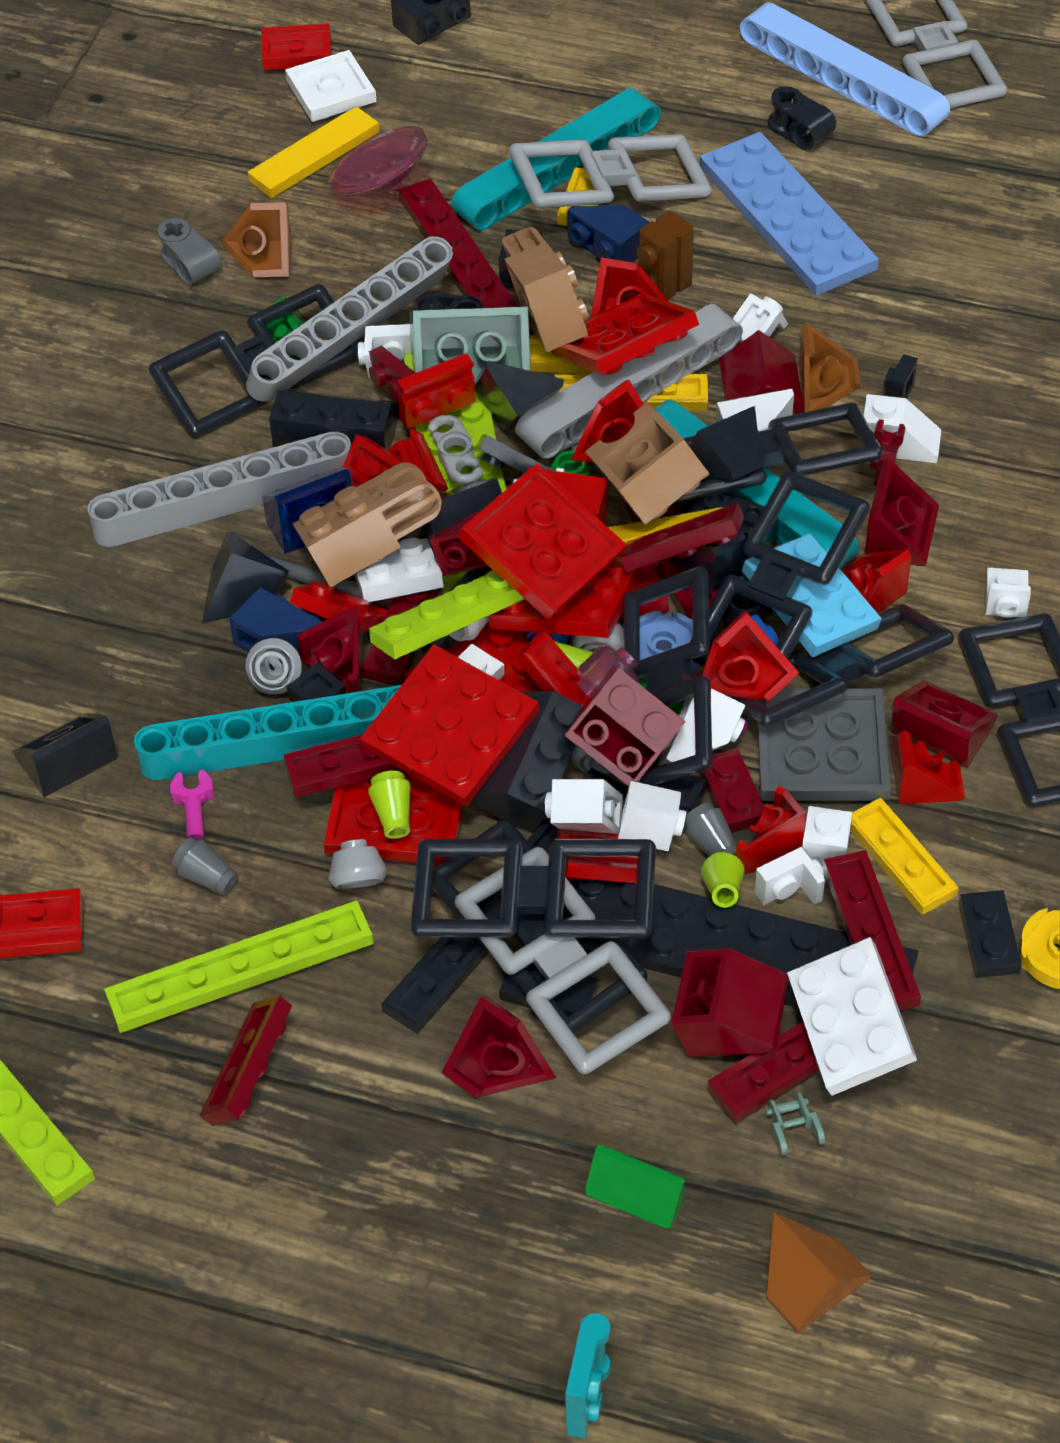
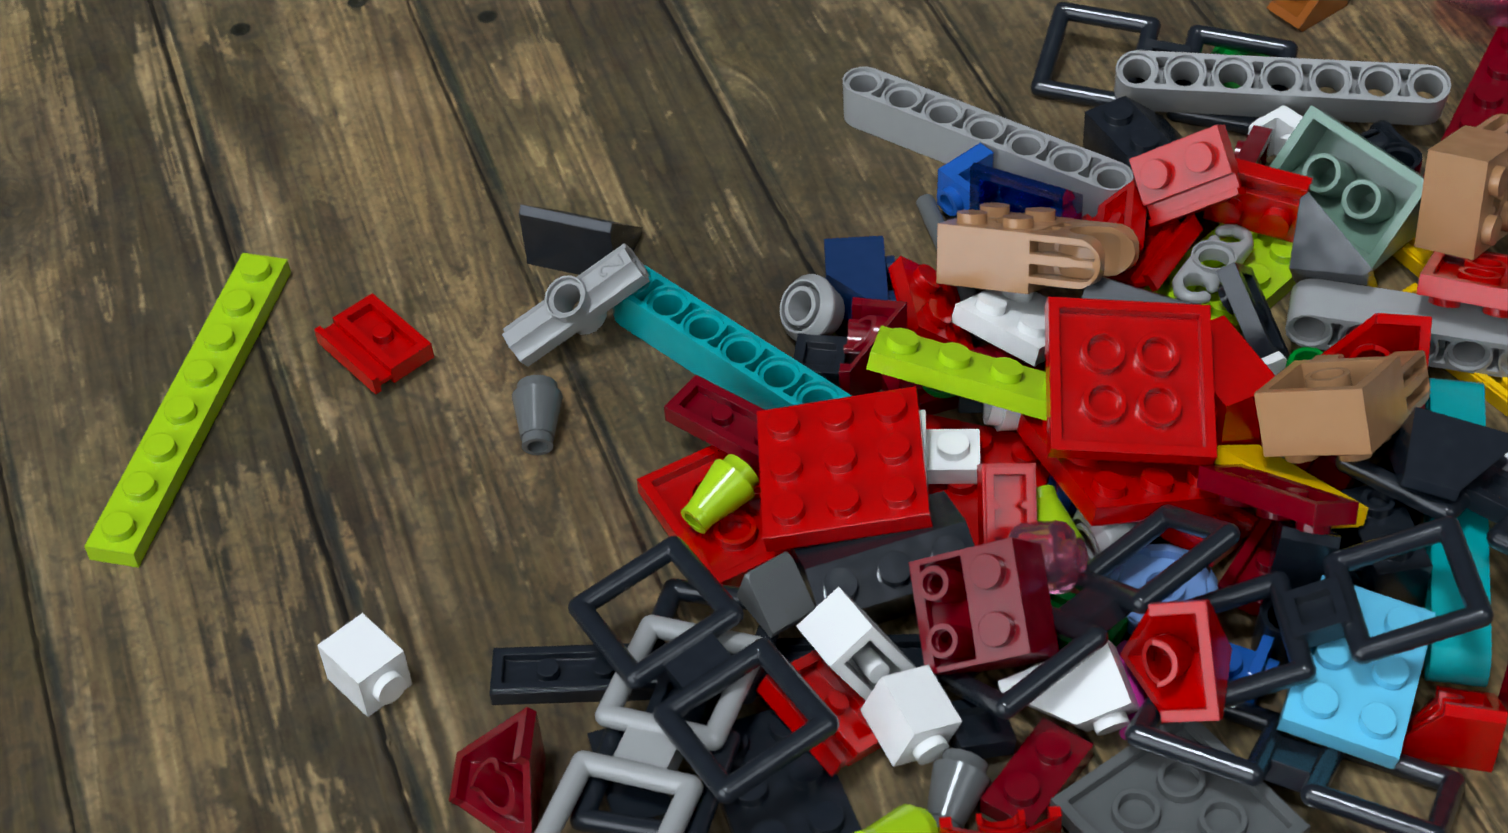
camera: 55 degrees right, 5 degrees down
lime plate [104,900,374,1033] -> none
dark pink bar [170,769,215,841] -> none
dark red plate [199,995,292,1126] -> none
black slope [202,532,289,624] -> none
light grey cone [328,839,388,889] -> none
none -> white brick [317,613,413,717]
none -> light grey piece [502,243,650,367]
none -> dark grey slope [736,551,816,638]
none -> blue bracket [937,143,994,218]
none -> plate [1129,124,1247,228]

